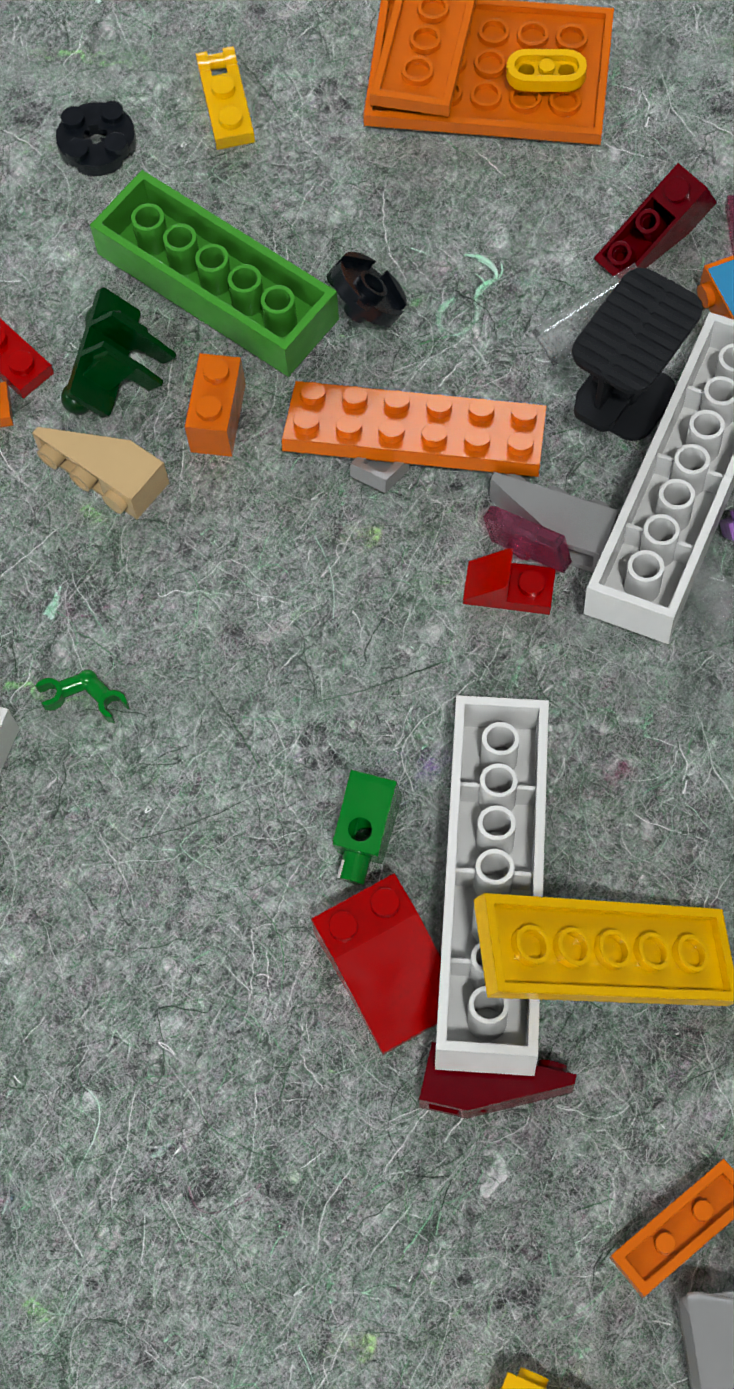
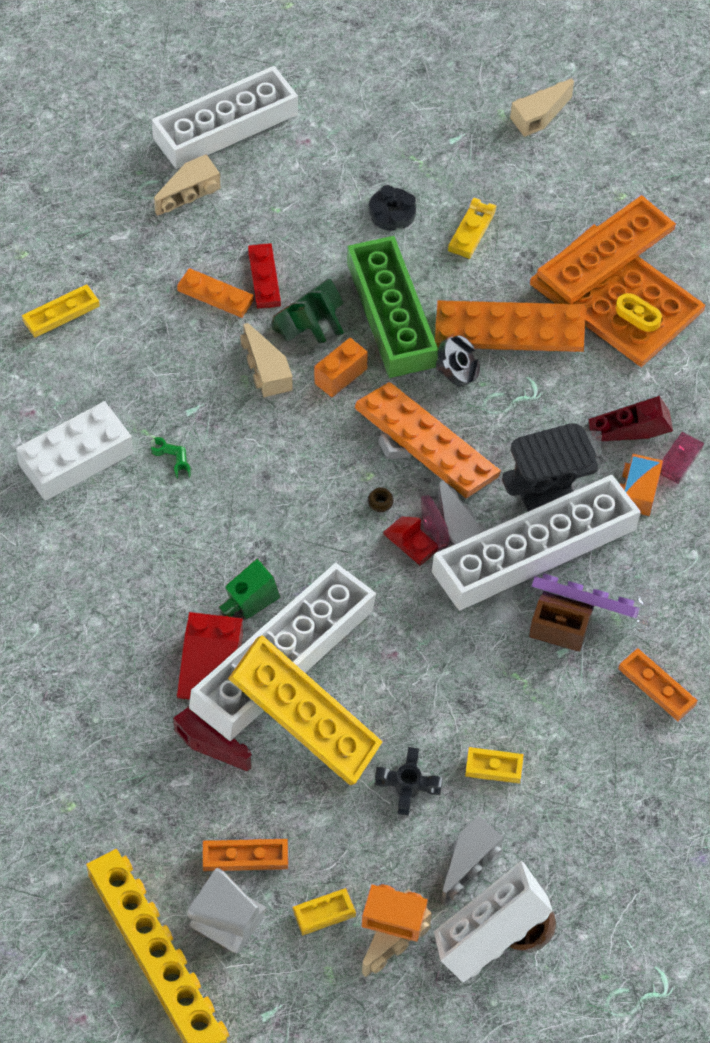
camera: 30 degrees right, 10 degrees down
none -> dark brown plate [368,487,394,512]
none -> orange plate [435,300,586,352]

